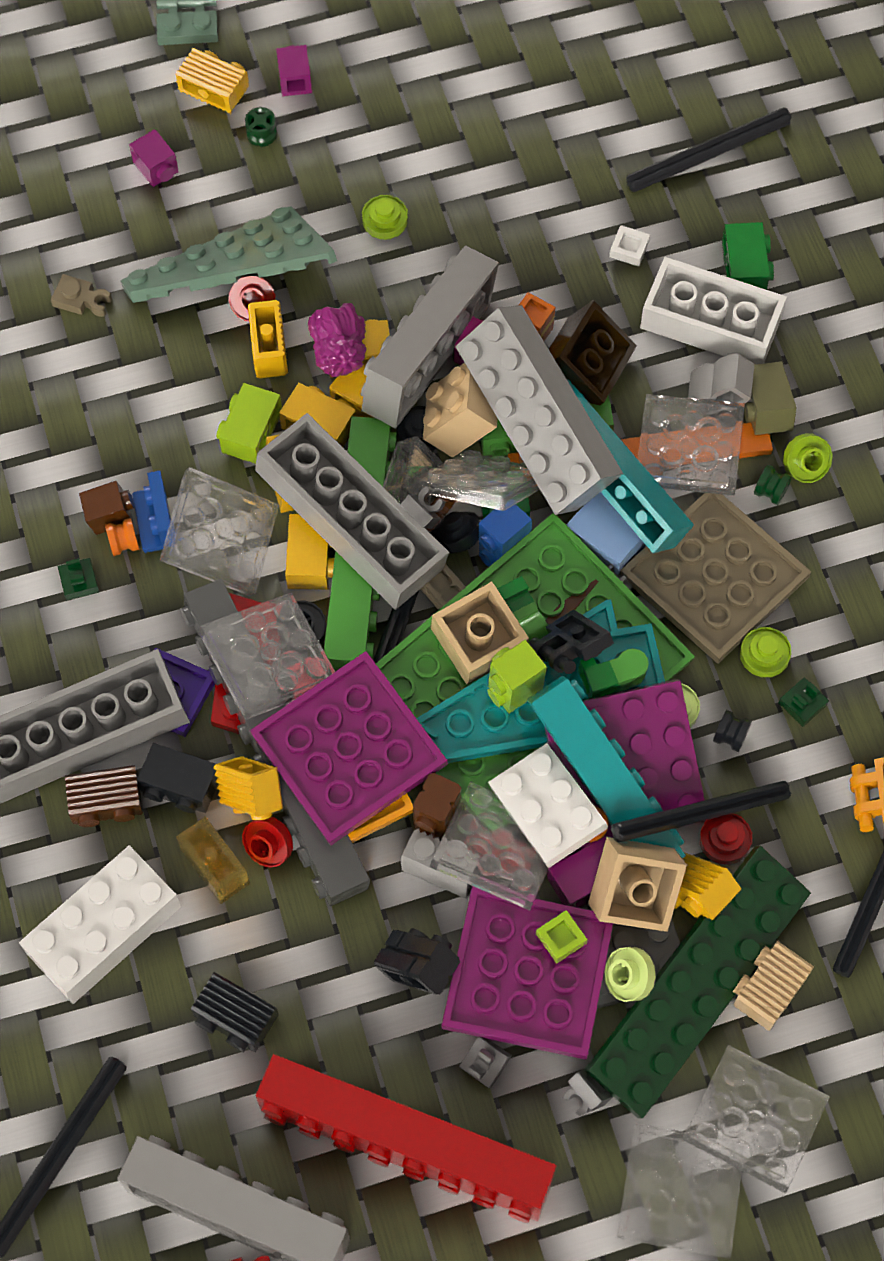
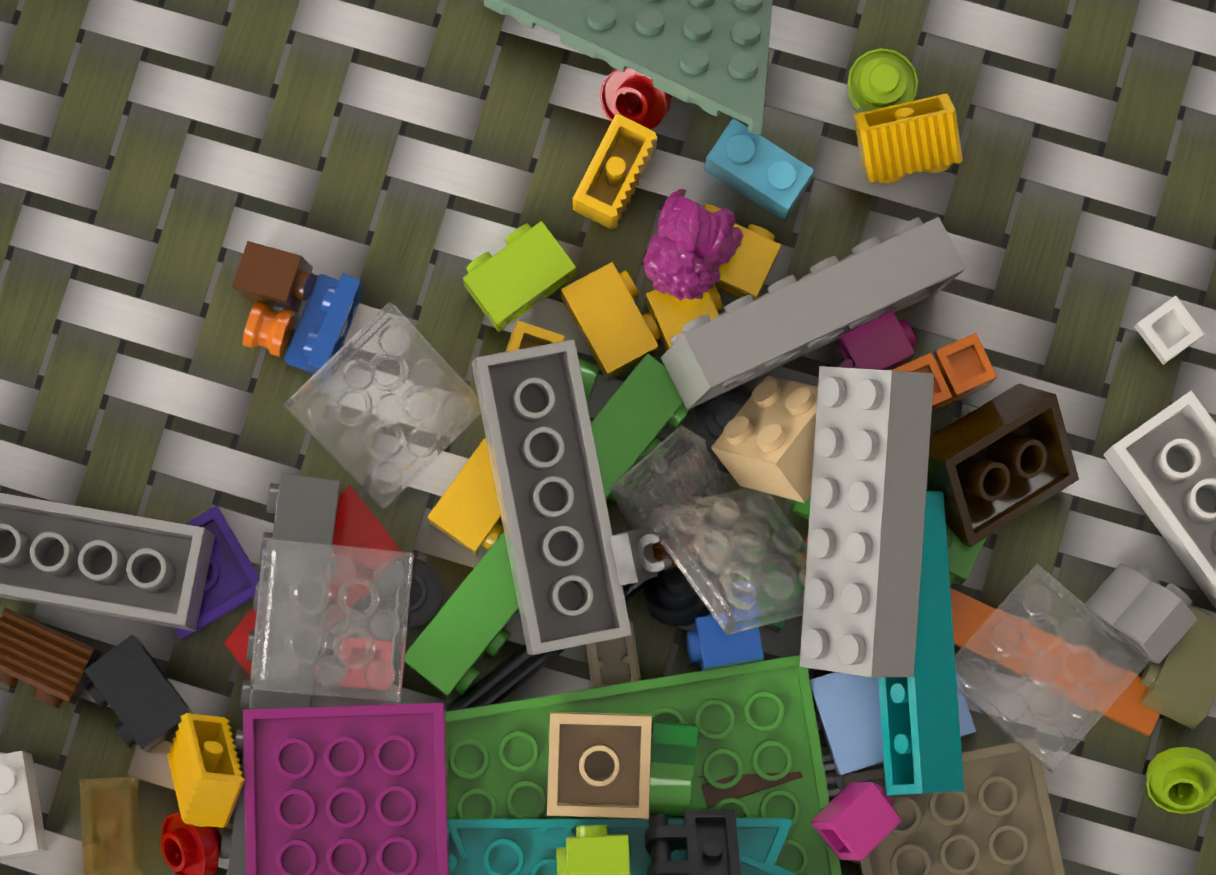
camera: 30 degrees right, 15 degrees up
dark green tile [57,558,99,601] -> none
dark green wheel [753,465,792,506] -> none
none -> medium azure brick [704,118,814,222]
none -> dark pink brick [810,782,902,861]
none -> yellow brick [853,93,963,184]

